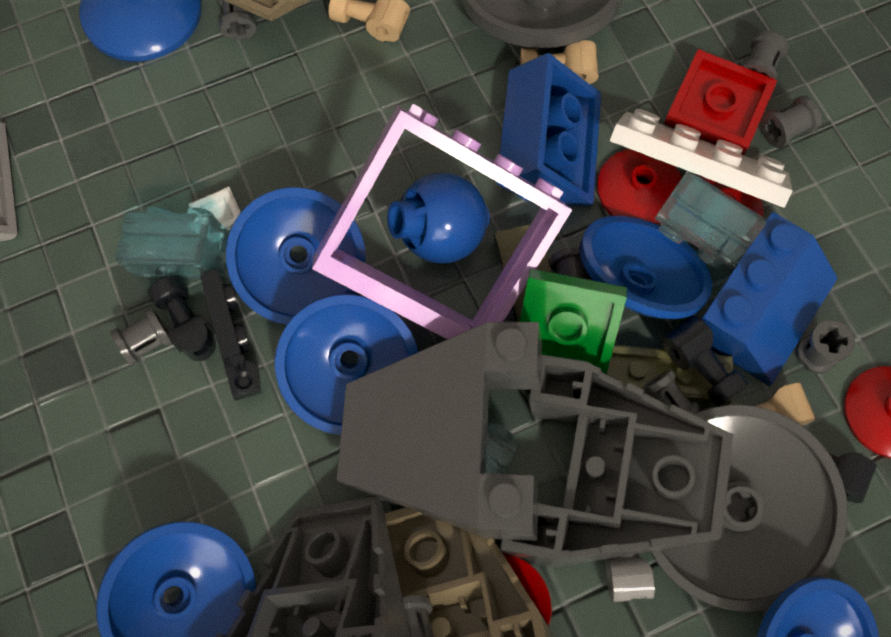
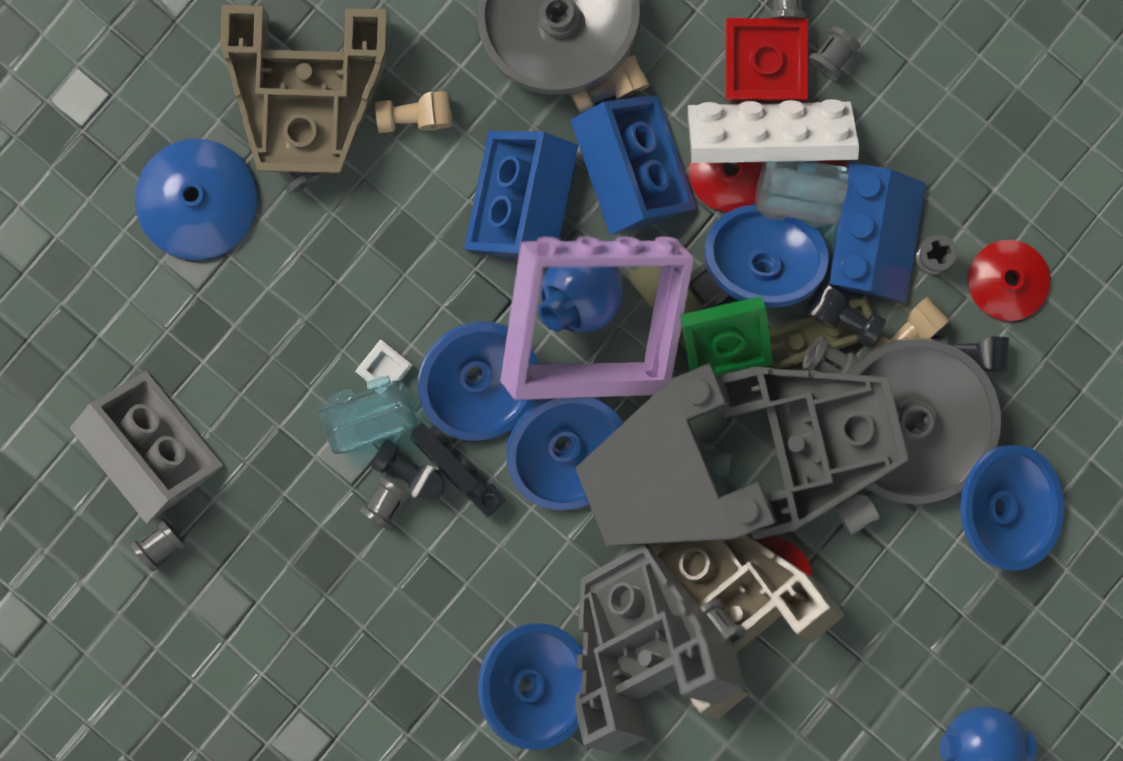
camera: 20 degrees left, 15 degrees up
none -> blue slope [464,131,578,261]

